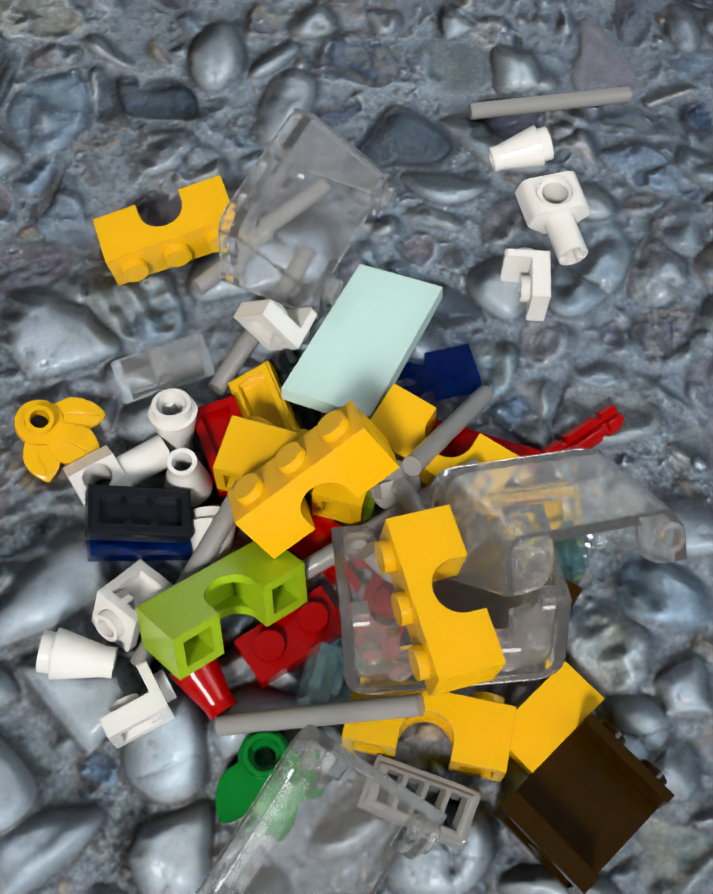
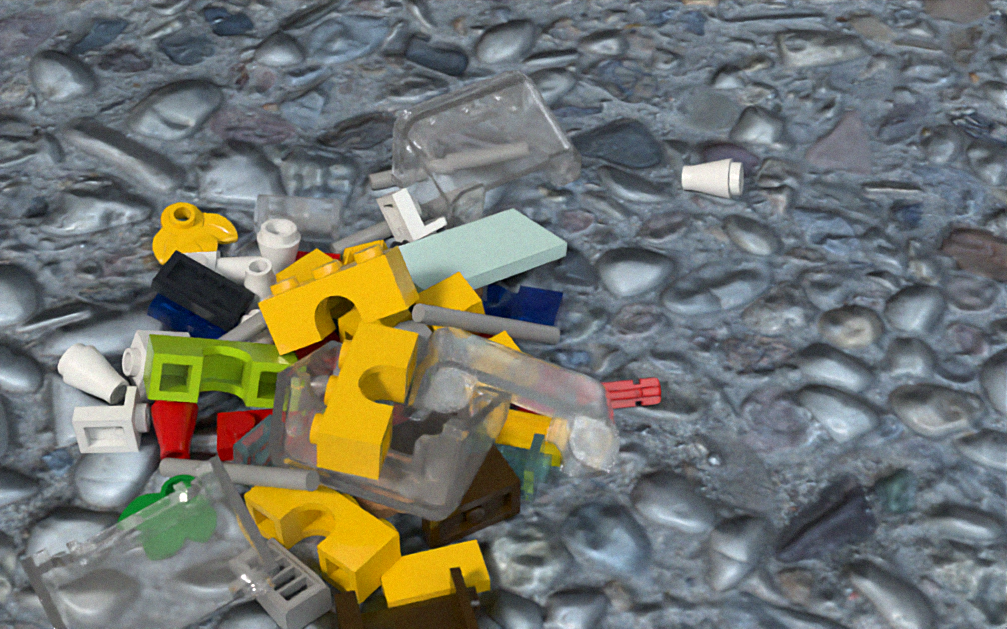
camera: 30 degrees right, 20 degrees down
yellow arch [92,175,244,286] -> none
light grey bar [468,86,632,120] -> none
white bracket [500,247,551,321] -> none
white piece [515,171,590,265] -> none

